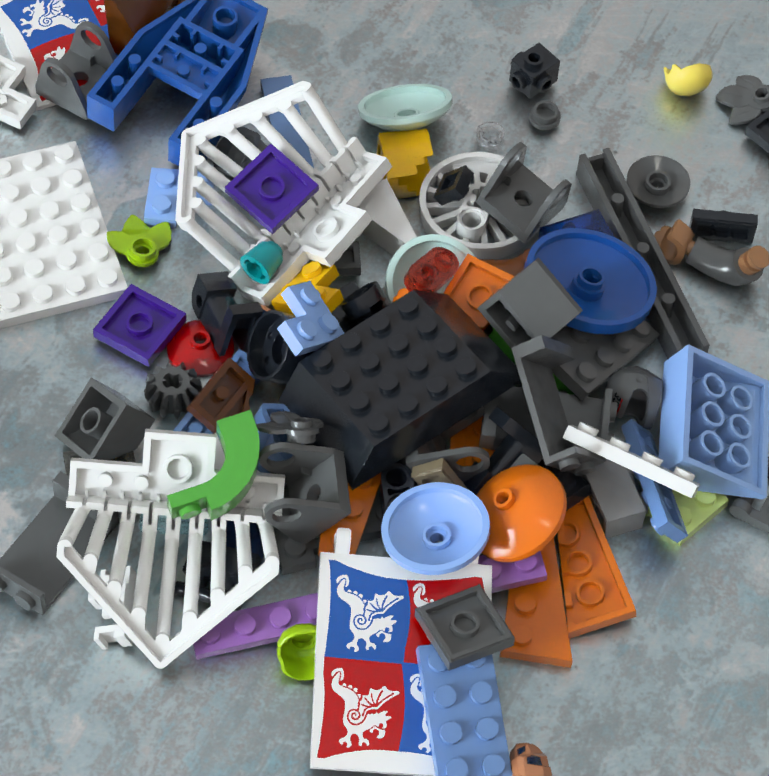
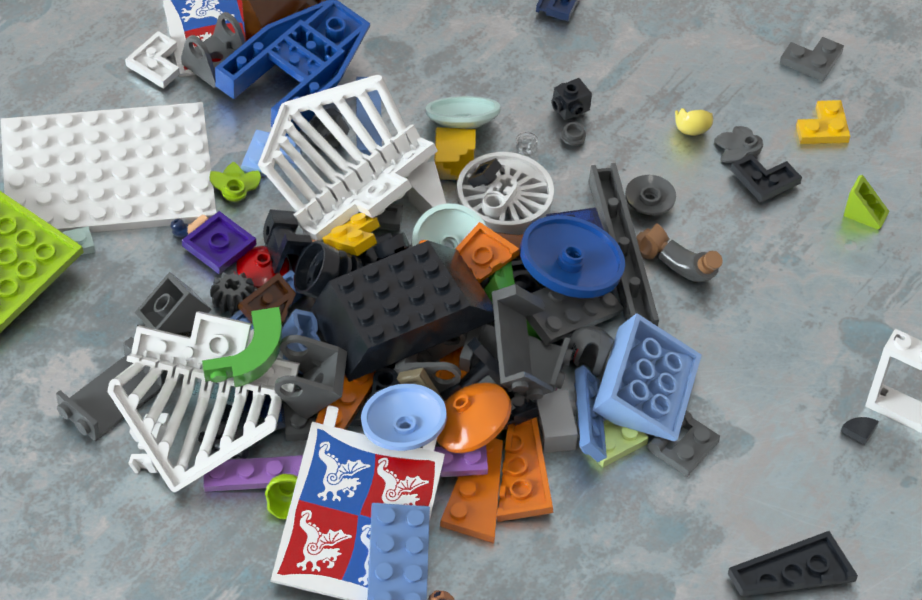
camera: 10 degrees right, 5 degrees down
dark purple plate [225,144,319,235] -> none
teal hat [240,241,283,284] -> none
dark grey plate [256,411,324,444] -> none
light blue plate [277,281,344,357] -> none
clear red plate [404,247,459,292] -> none
dark grey tile [415,584,515,671] -> none
dark grey hose [476,142,572,244] -> none
dark grey slope [477,257,583,348] -> none
white plate [563,422,700,498] -> none
black plate [689,209,758,243] -> none
none -> dark blue arm [170,214,208,237]

